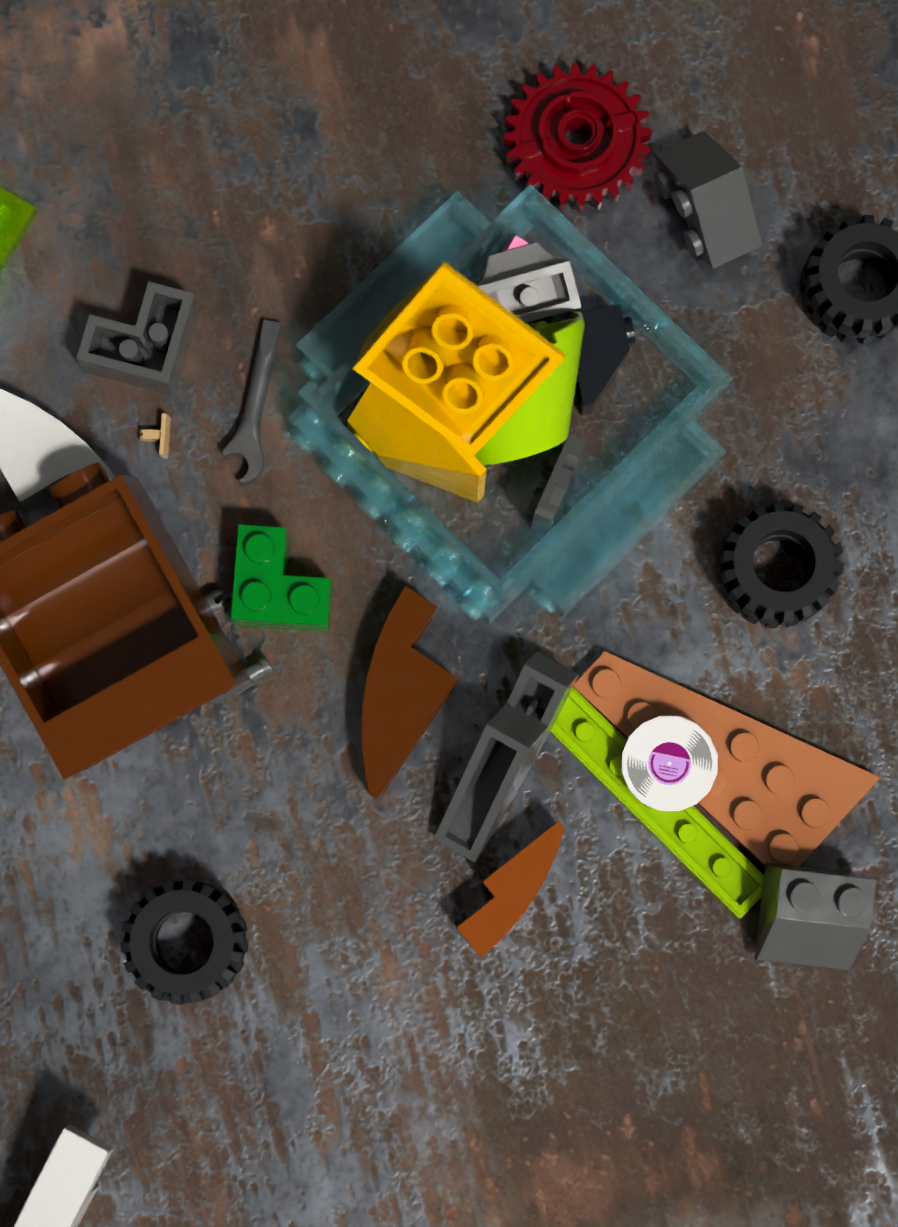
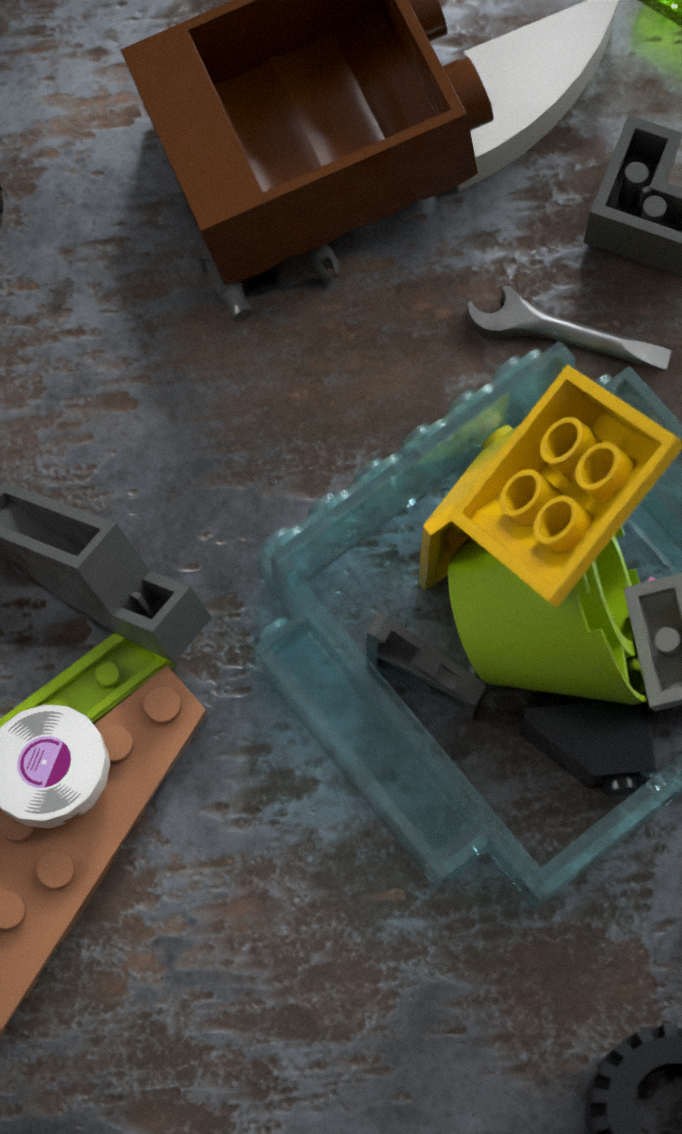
camera: 100 degrees right, 10 degrees down
tan piece [139,413,171,459] -> none
green brick [231,524,333,633] -> none
reddish brown slope [362,586,458,801] -> none
black tyre [716,502,844,628] -> none

